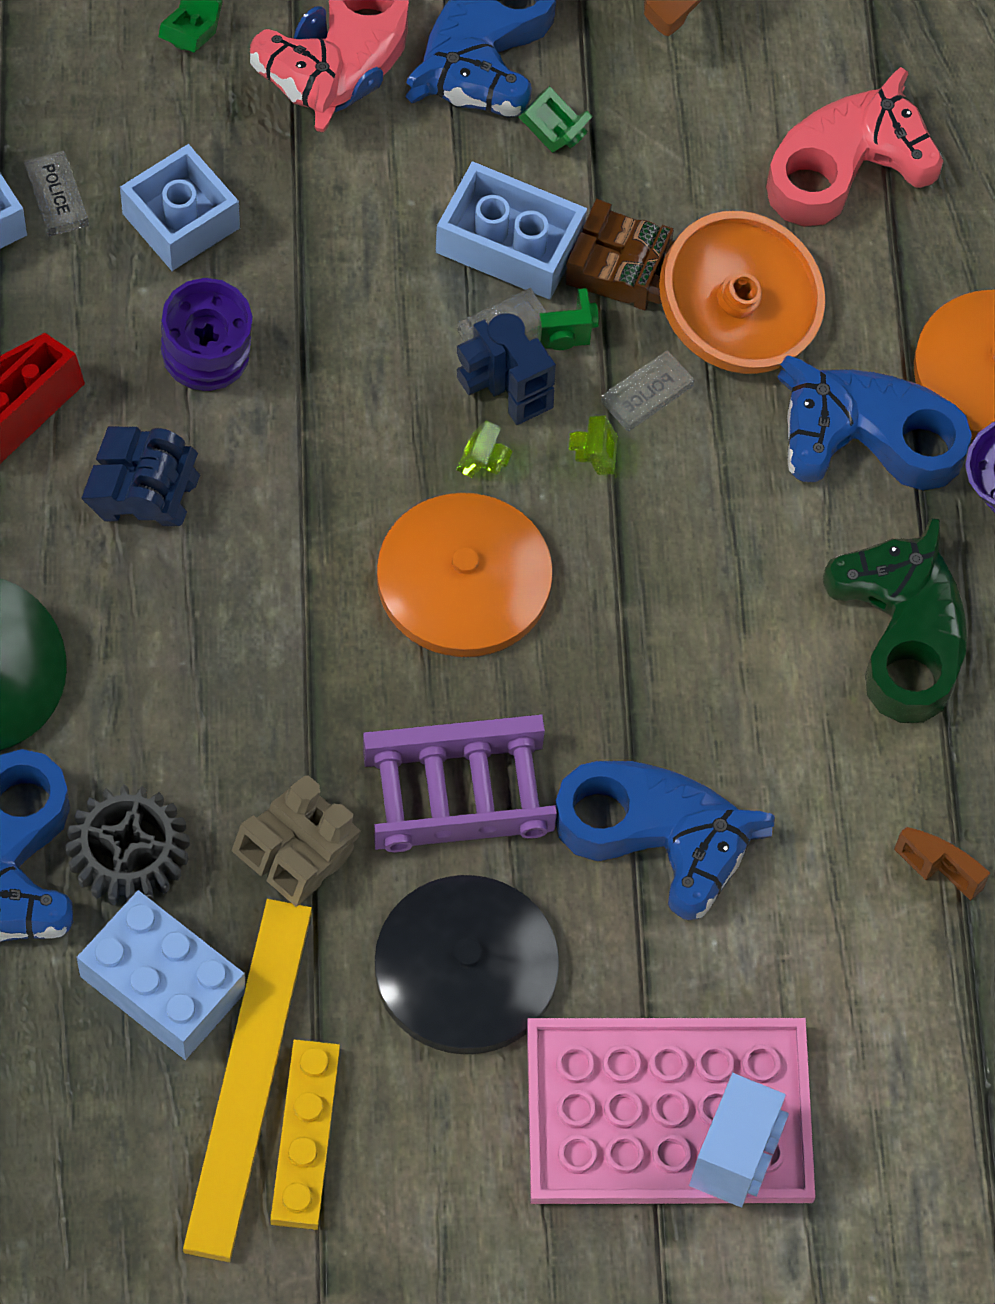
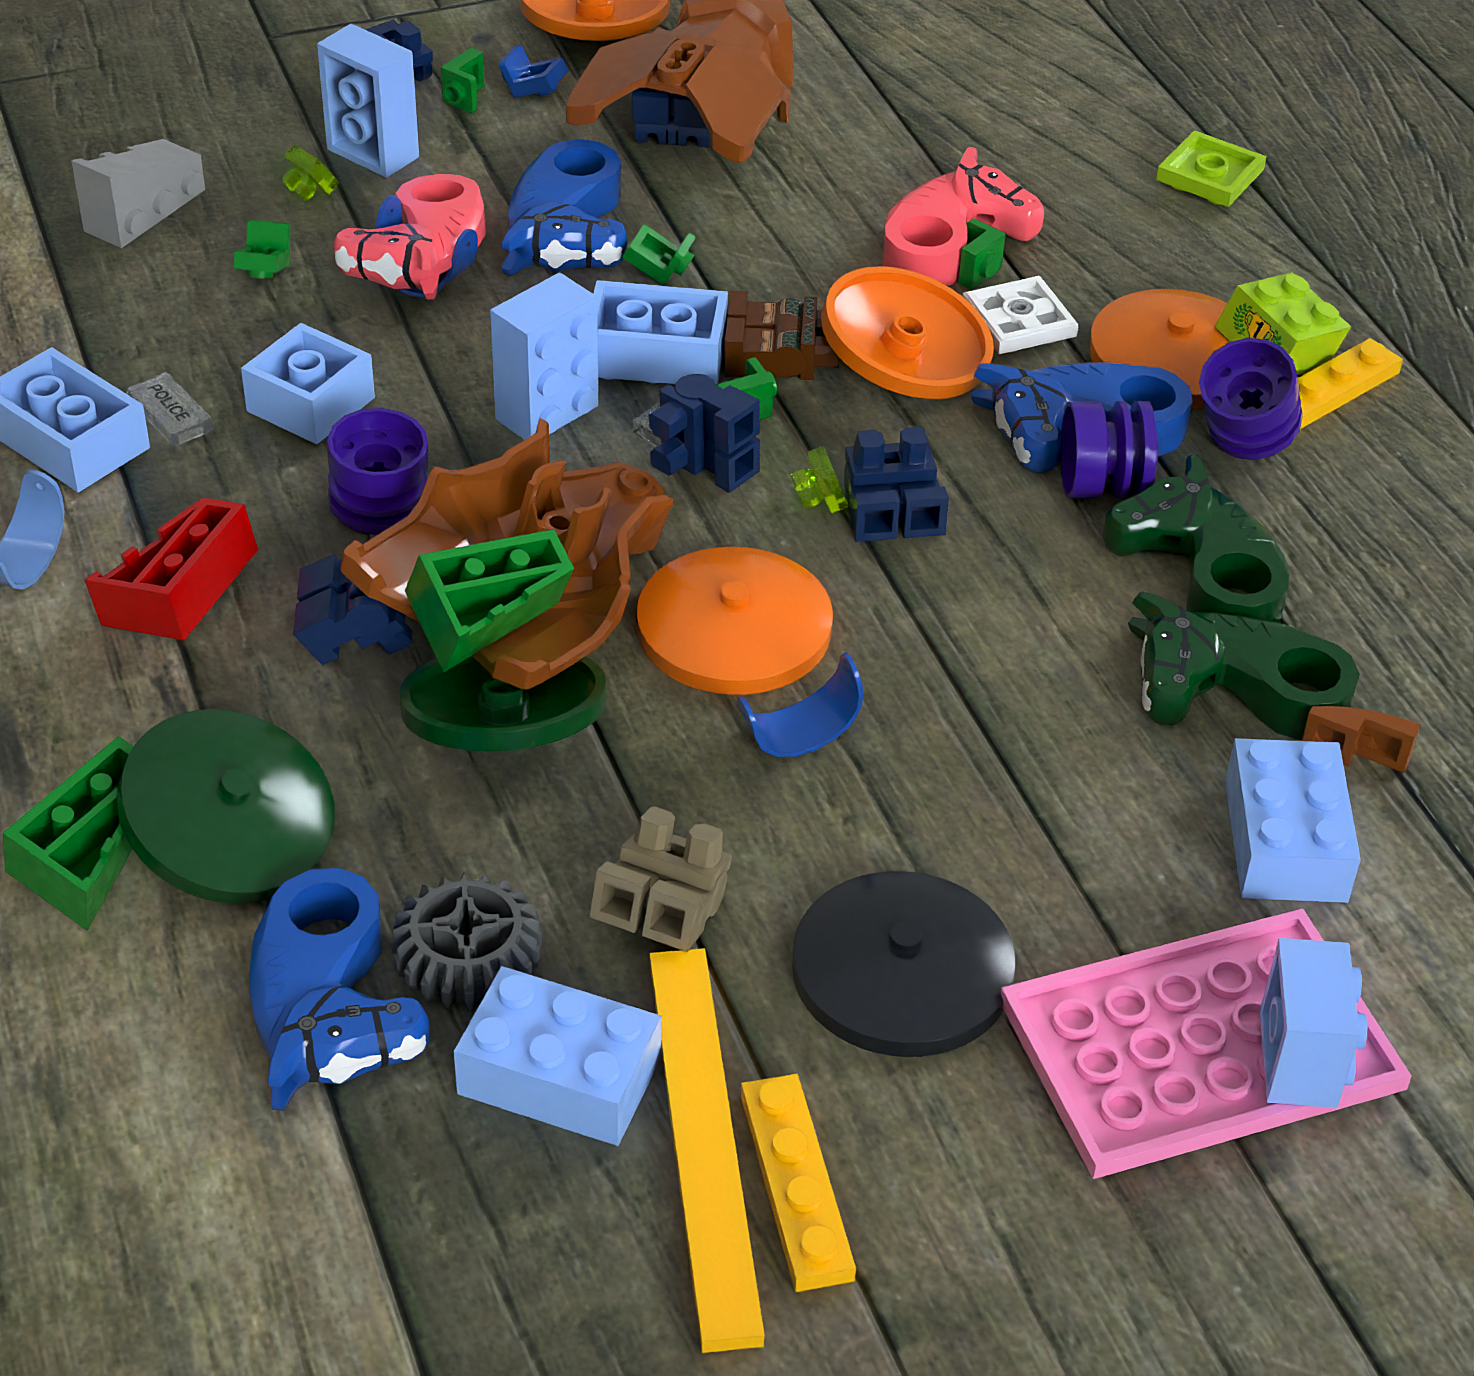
camera: 15 degrees left, 20 degrees down
medium lavender fence [363,715,557,853] -> none
clear neon green tile [456,420,513,478] -> none
blue animal [555,761,775,920] -> none
clear tile [601,350,695,432] -> none
none -> dark orange piece [340,418,674,689]
none -> dark green dish [399,656,607,752]
none -> green wedge [405,529,574,672]
none -> light blue brick [490,272,598,440]
none -> blue piece [737,652,864,757]
none -> dark blue hips [844,426,949,542]
none -> green bracket [958,218,1006,290]
none -> white piece [962,276,1078,354]
none -> dark purple wheel [1060,401,1158,498]
none -> dark green animal [1128,591,1360,740]
none -> light blue brick [1225,738,1361,903]

